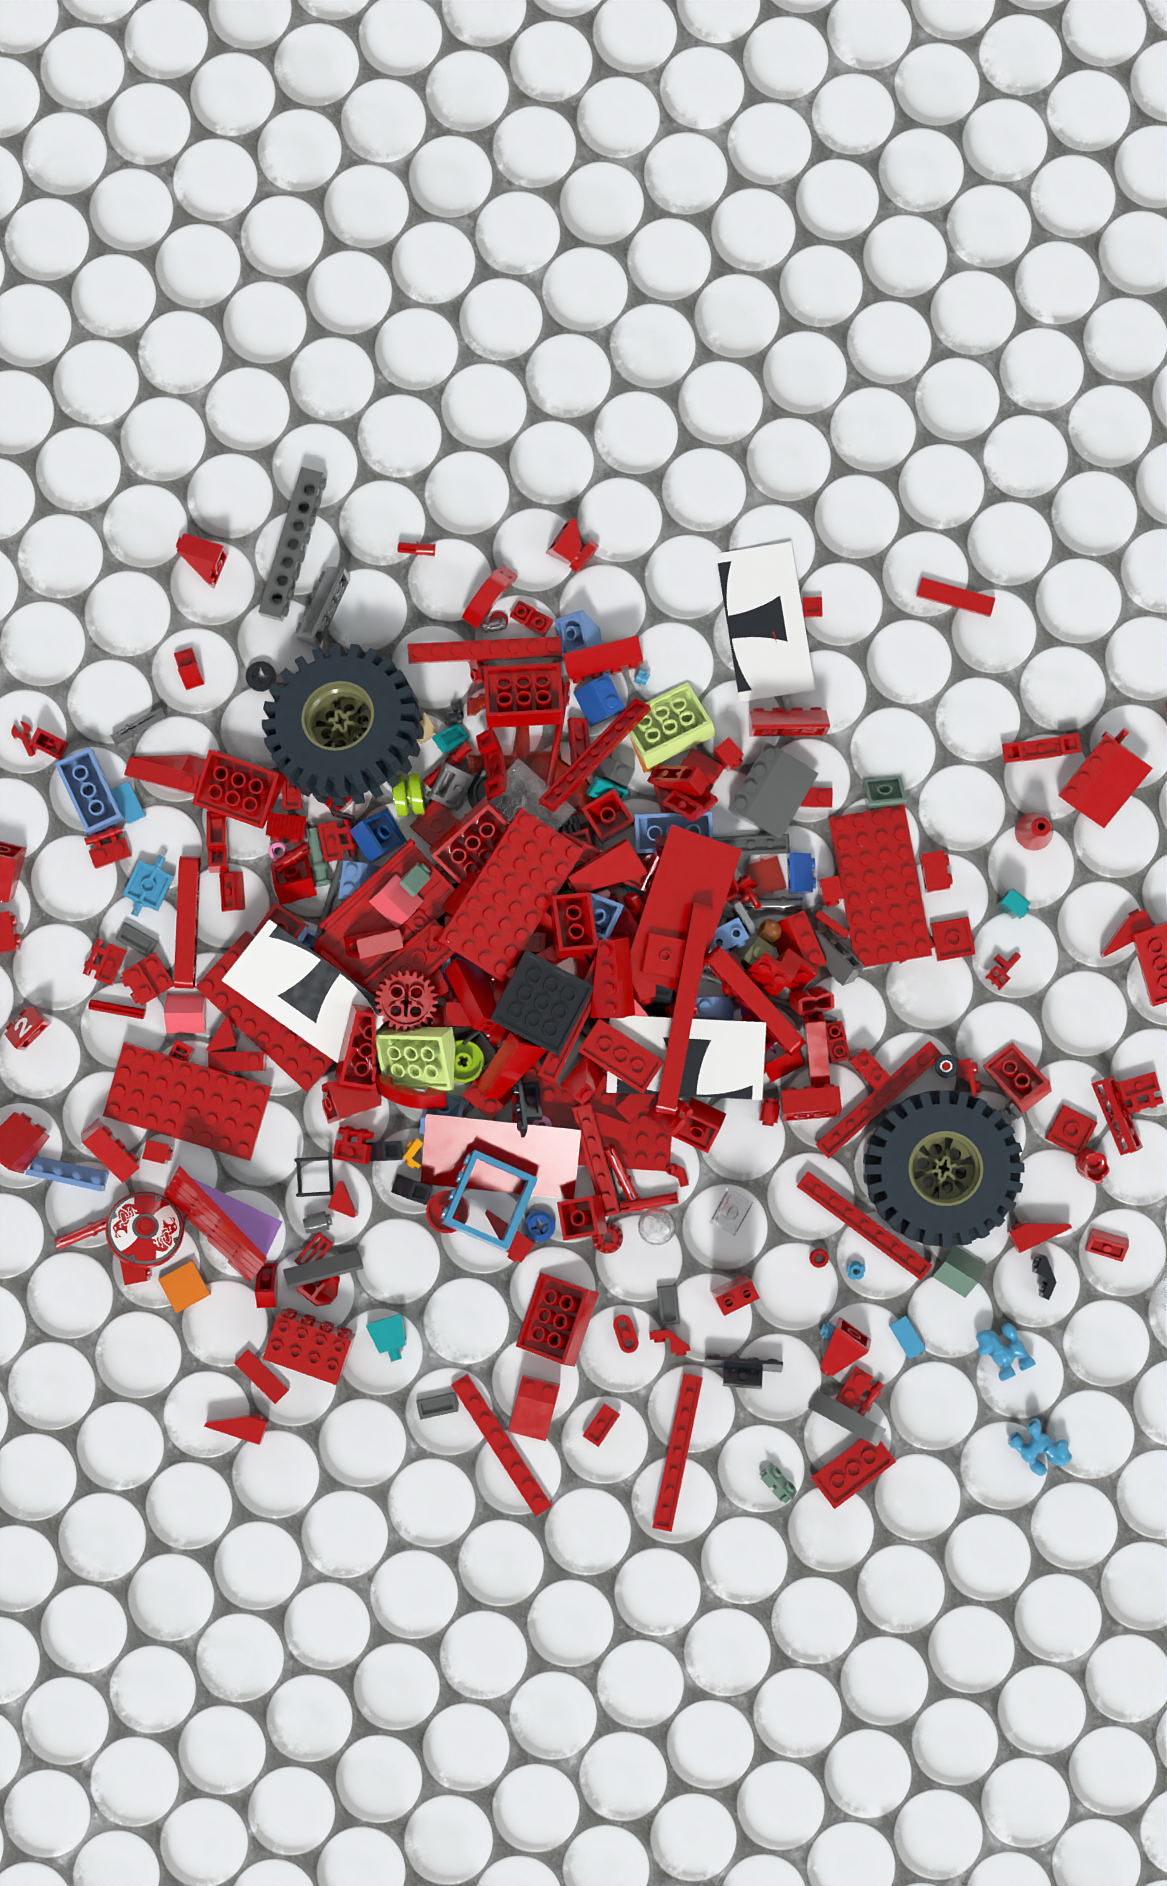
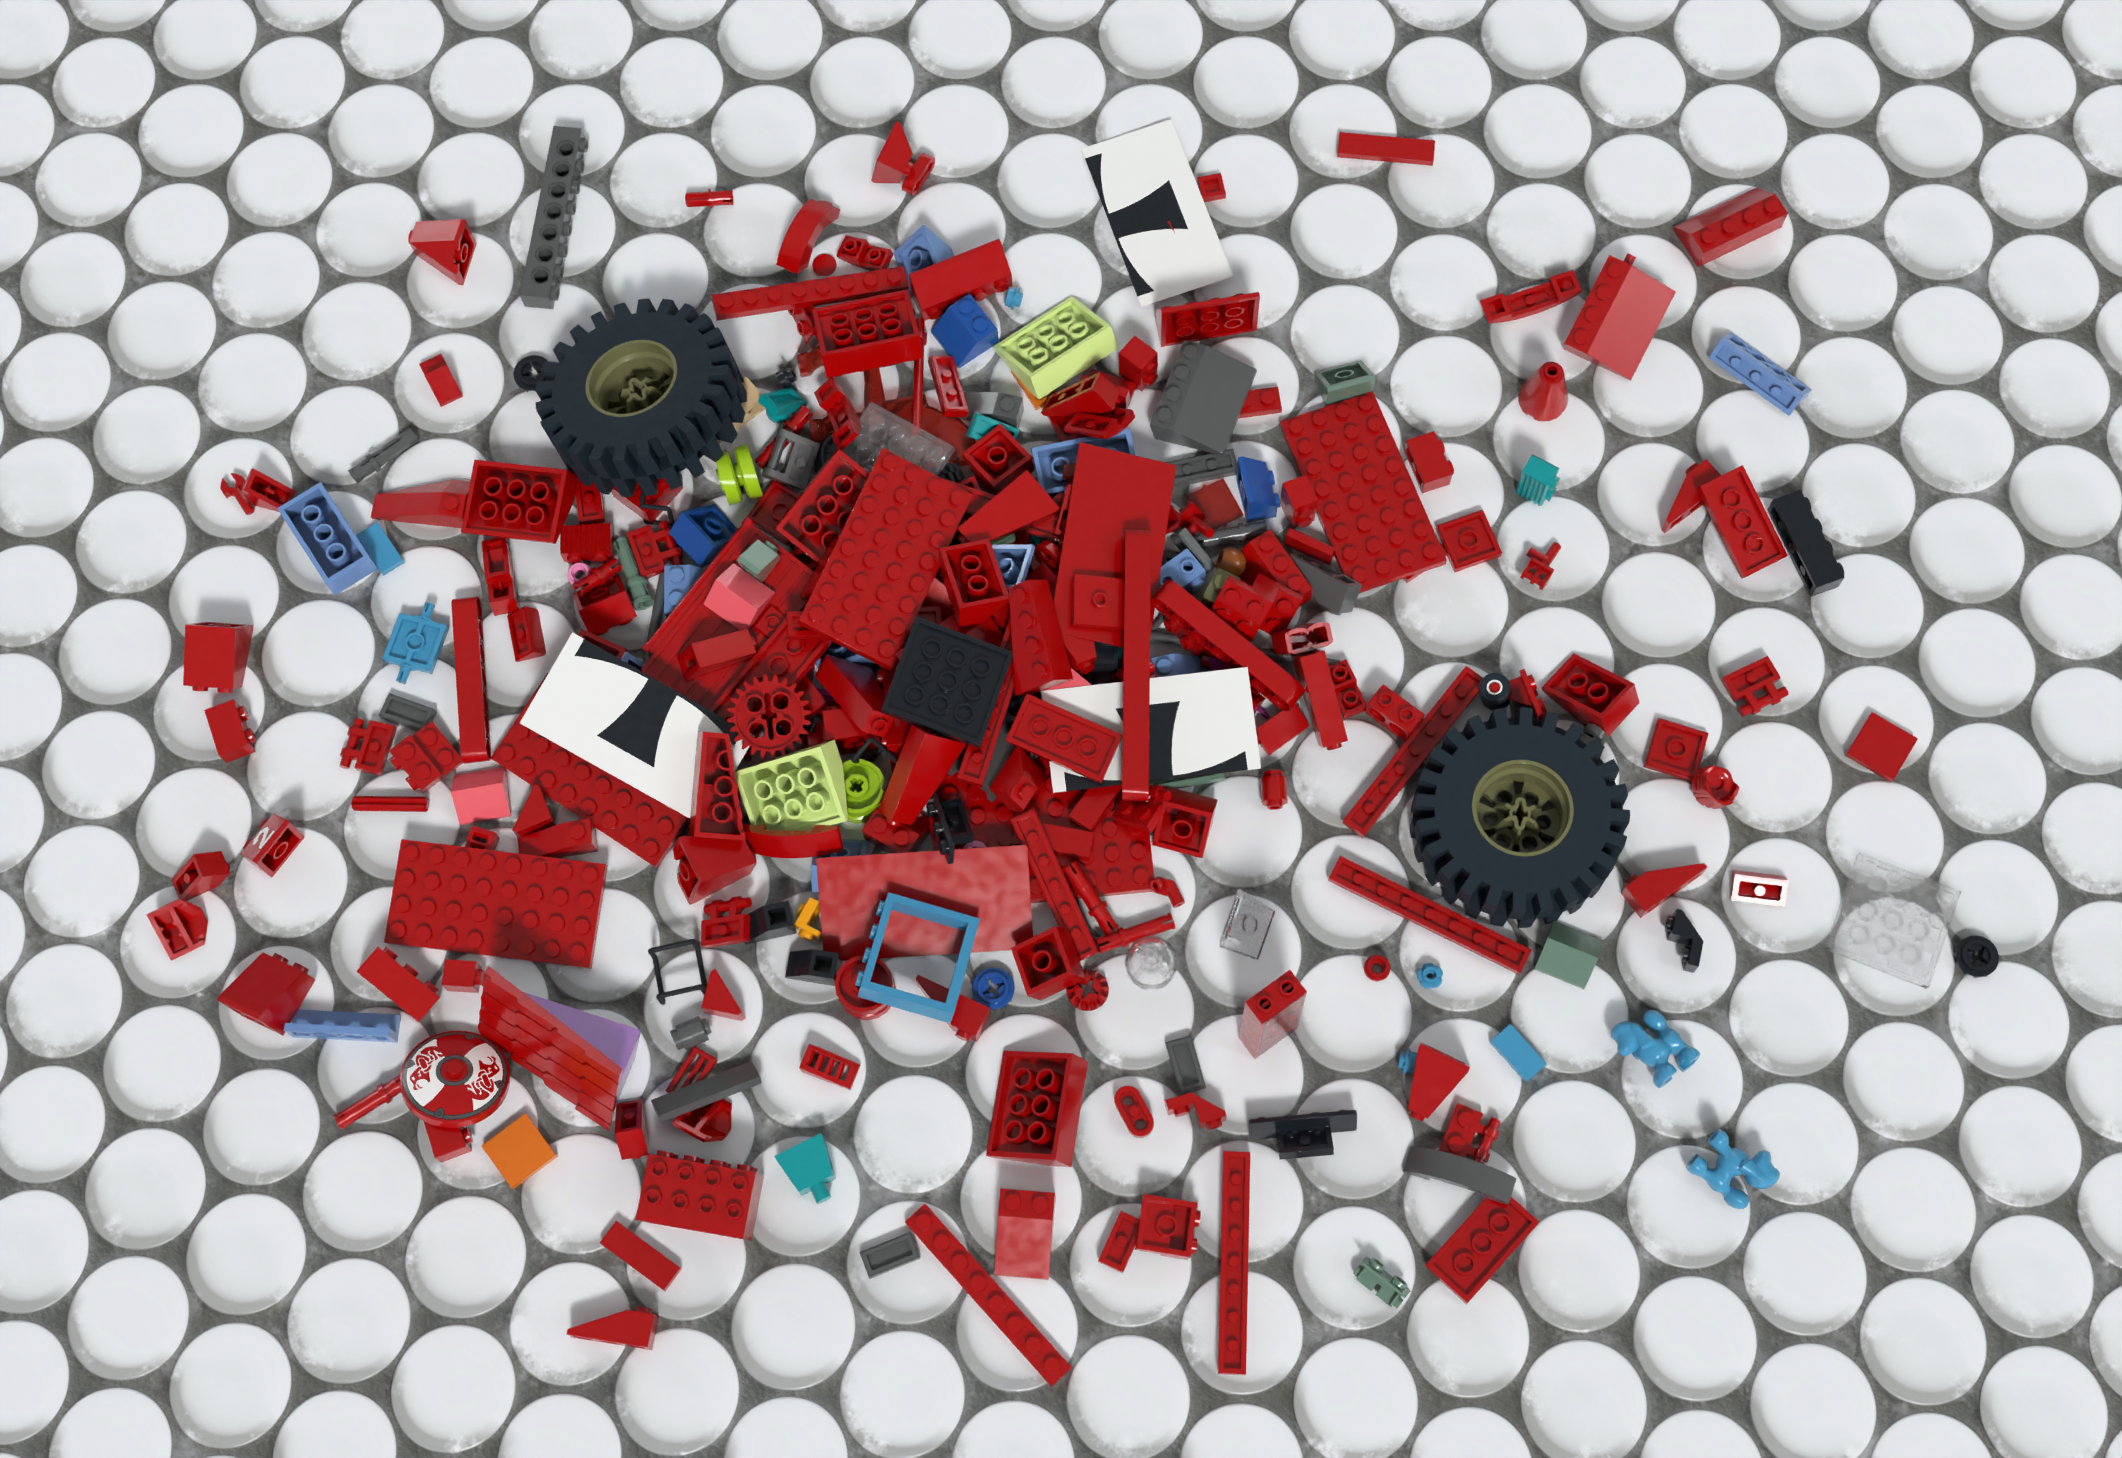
camera: 10 degrees left, 15 degrees down
red plate [84,825,132,869] -> none
dark grey slope [295,567,350,648] -> none
flat silver piece [483,618,506,633] -> none
red tile [538,698,651,812] -> none
red slope [780,1084,842,1122] -> none
red fence [1091,1075,1143,1156] -> none
none -> red slope [799,1044,861,1090]
none -> red plate [1135,1194,1201,1260]

